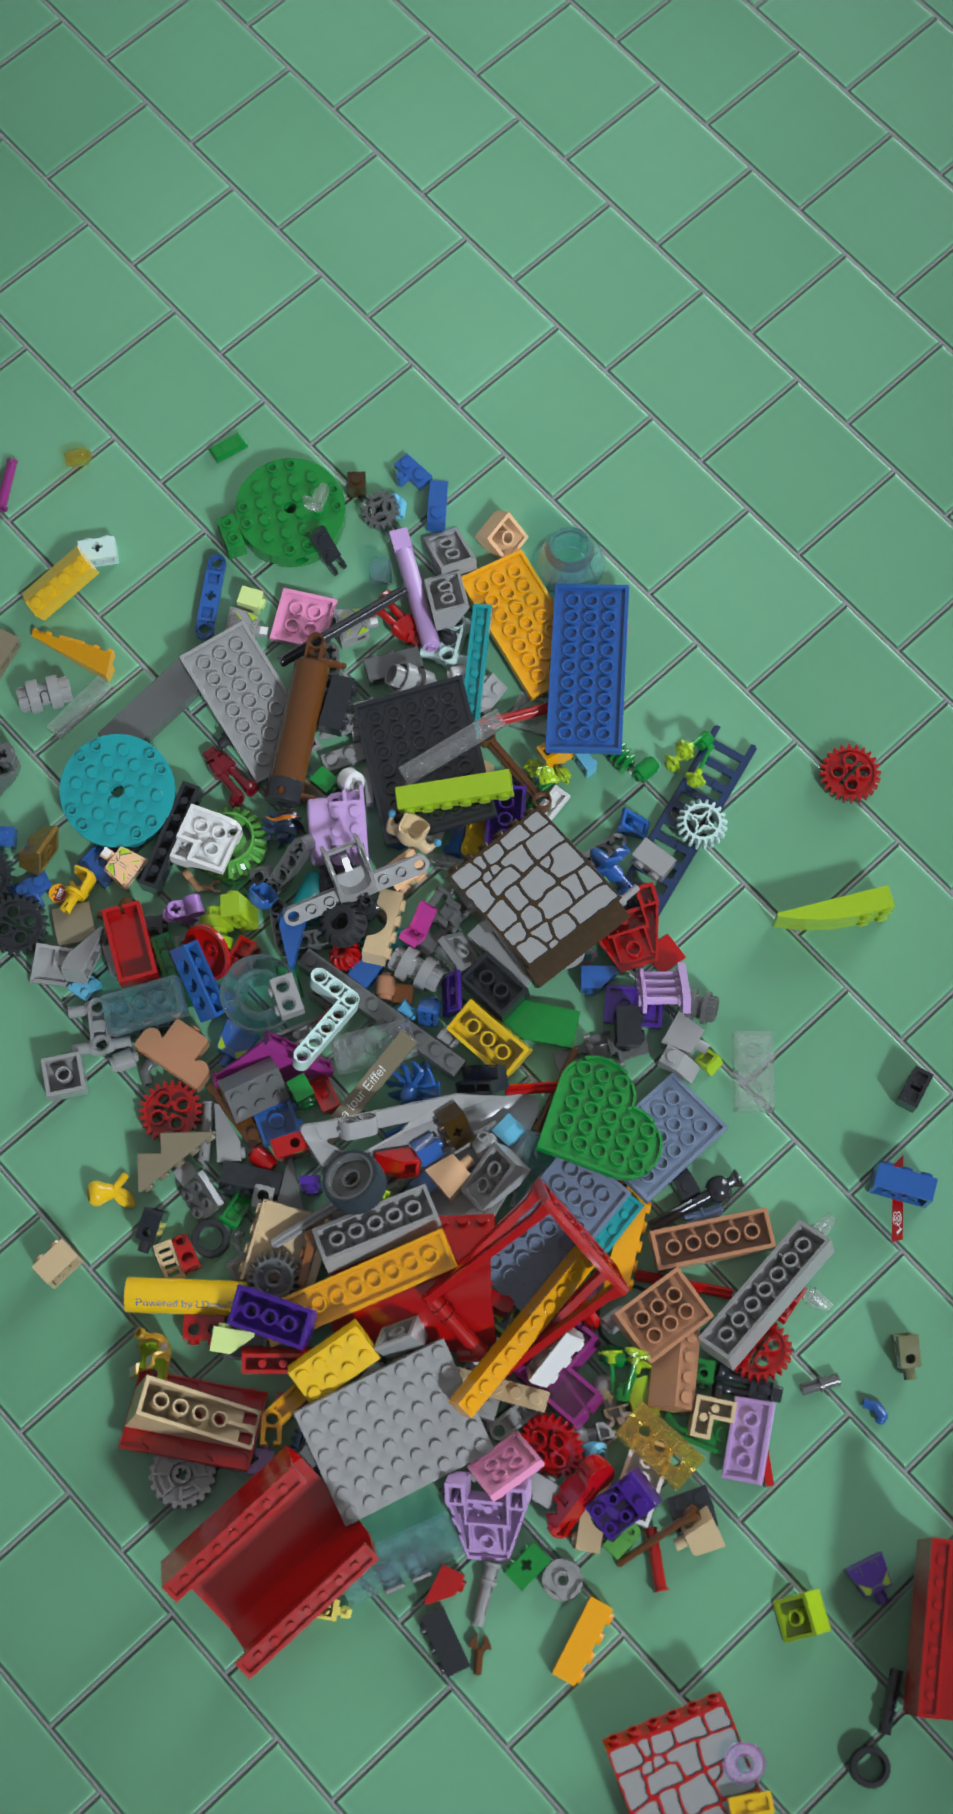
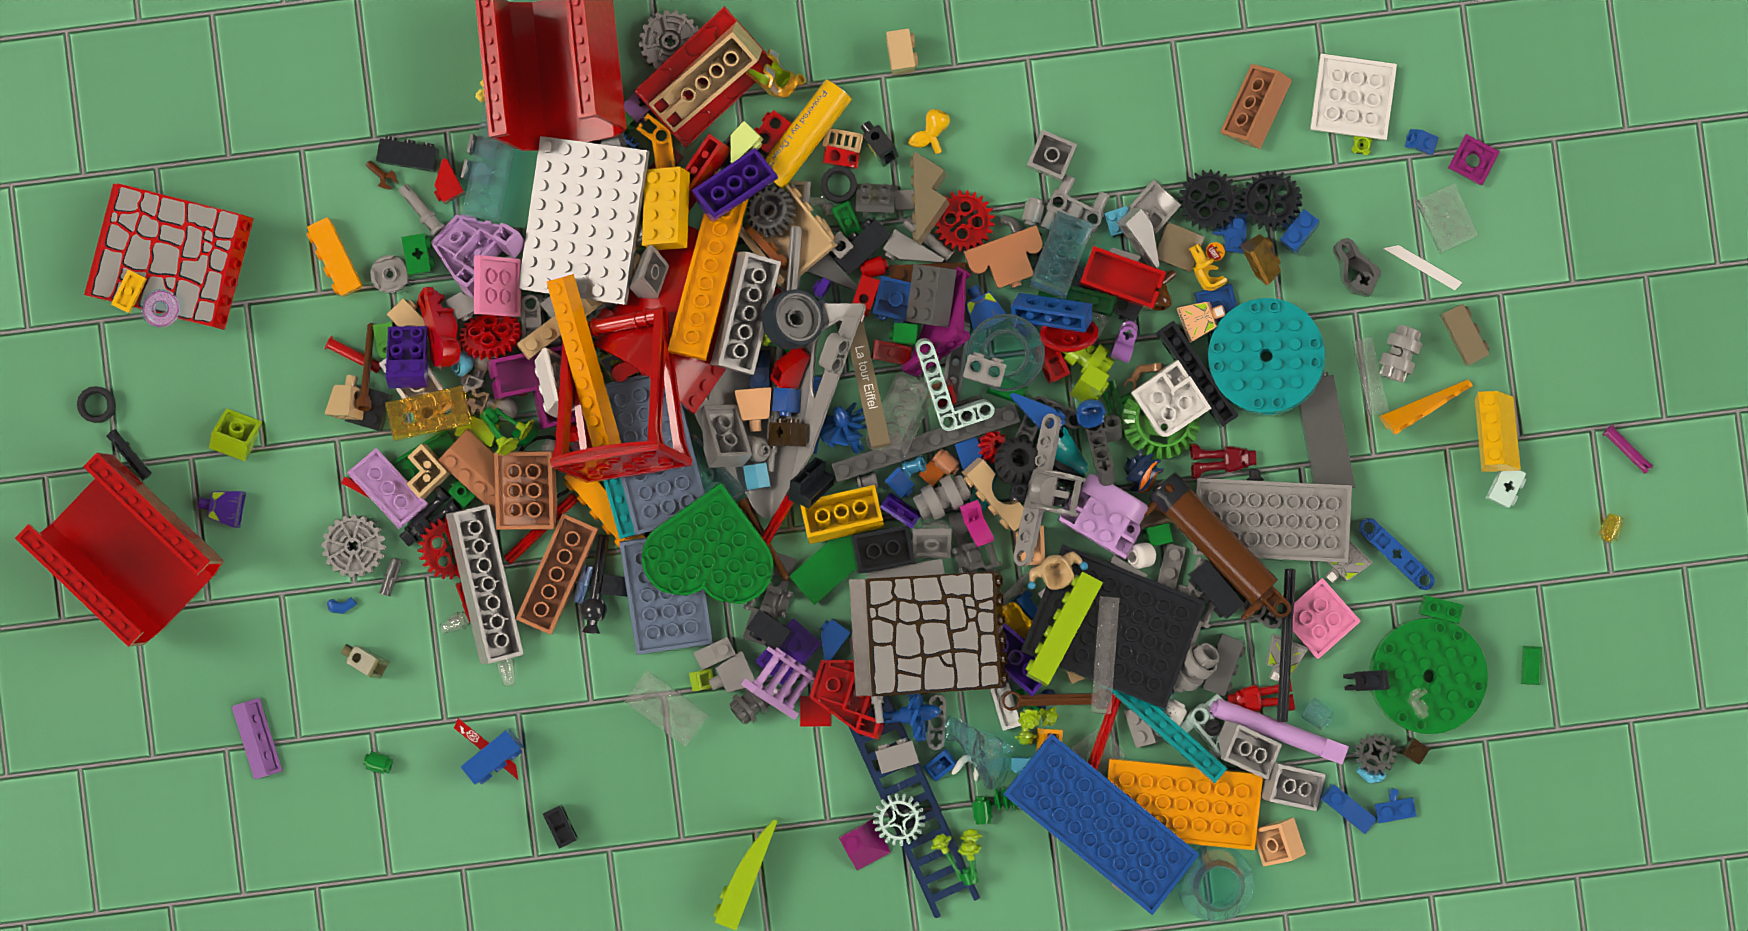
camera: 125 degrees right, 15 degrees up
yellowish green brick [237,585,267,615] -> none
none -> light grey piece [321,515,386,577]
none -> magenta slope [839,818,891,870]
none -> clear light blue animal [945,716,1014,790]

